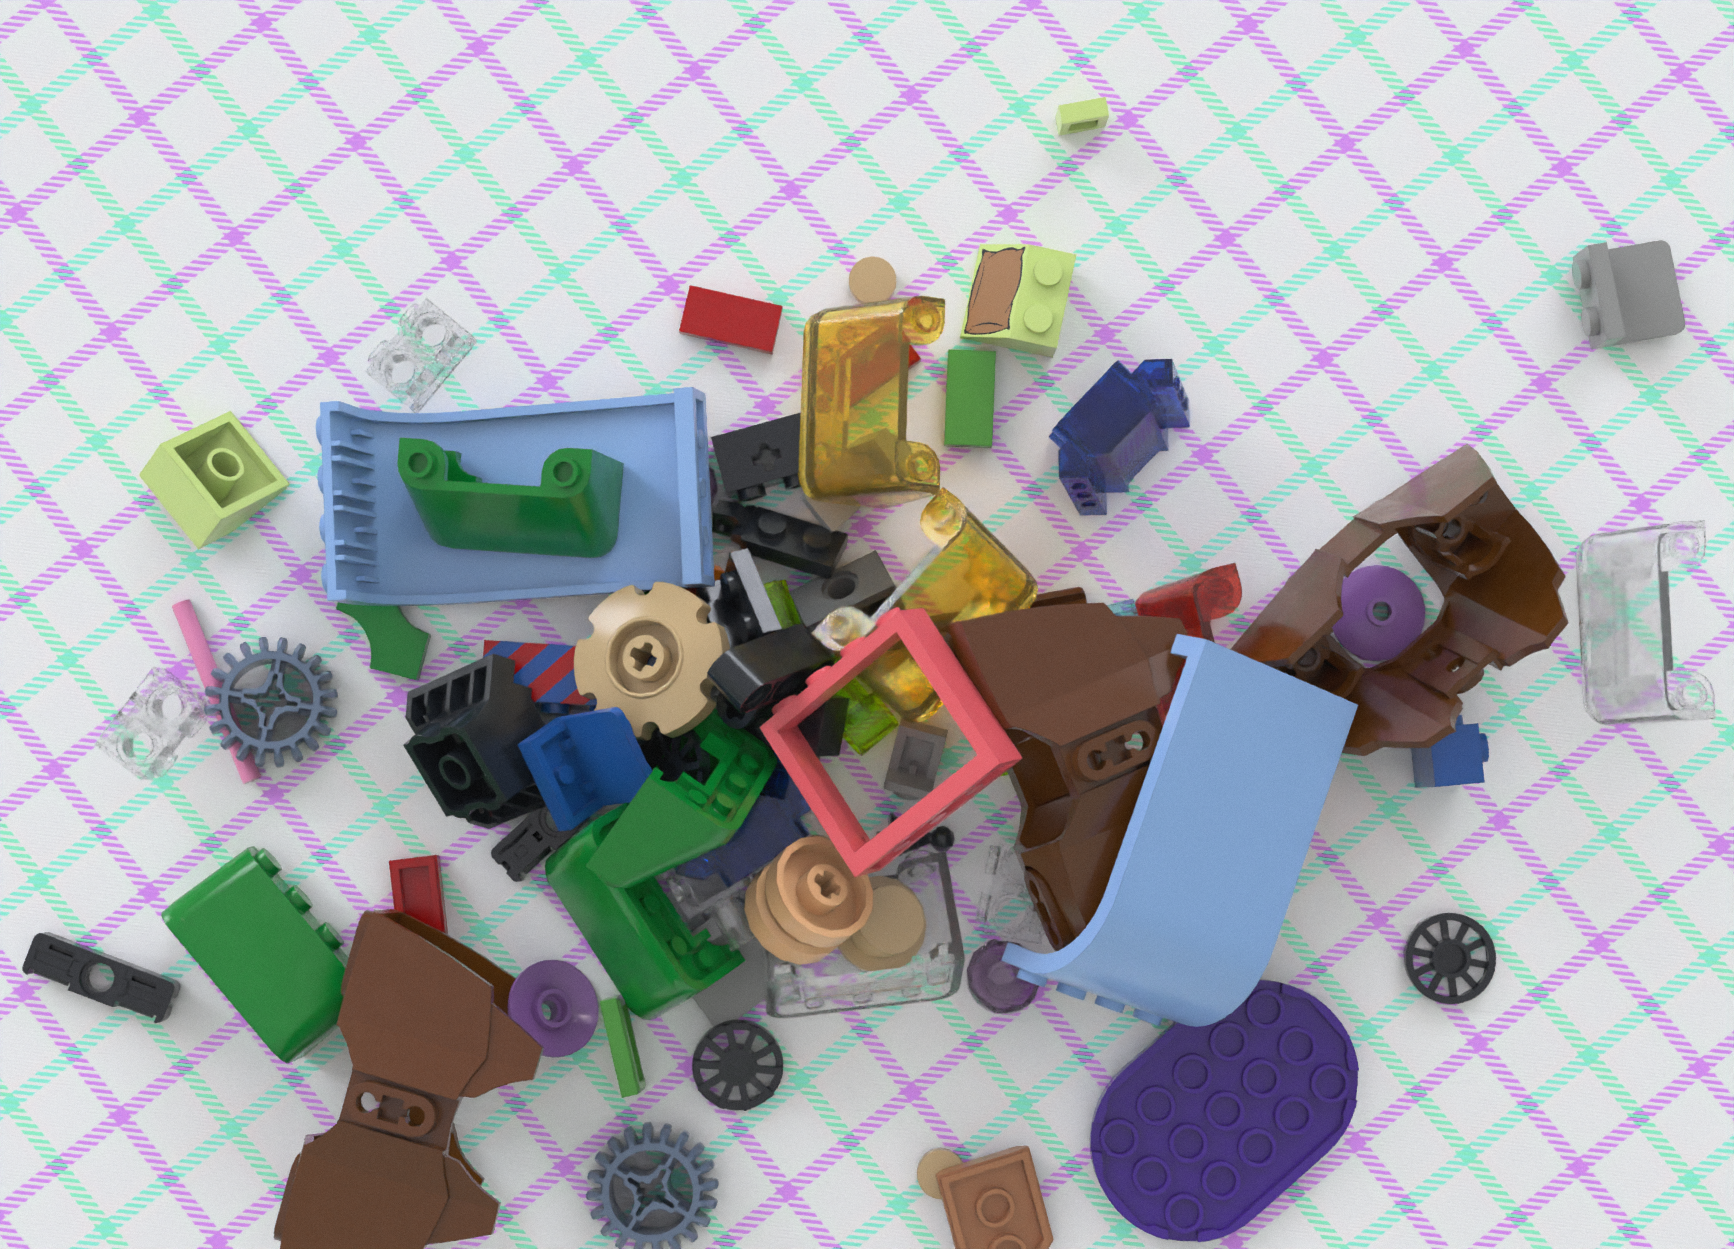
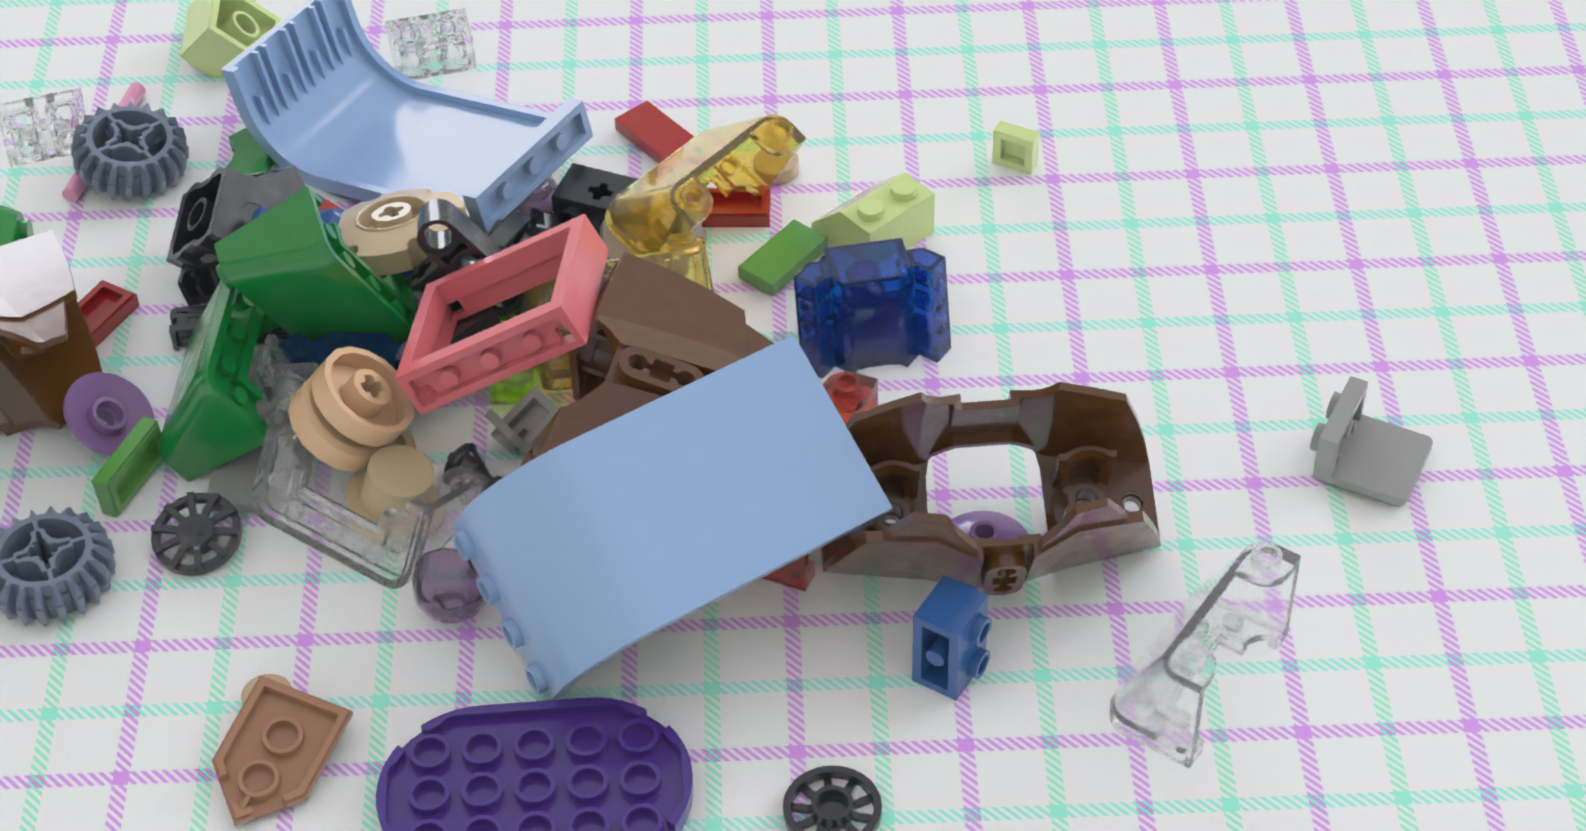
camera: 40 degrees right, 40 degrees down
green windscreen [397,438,624,558] -> none

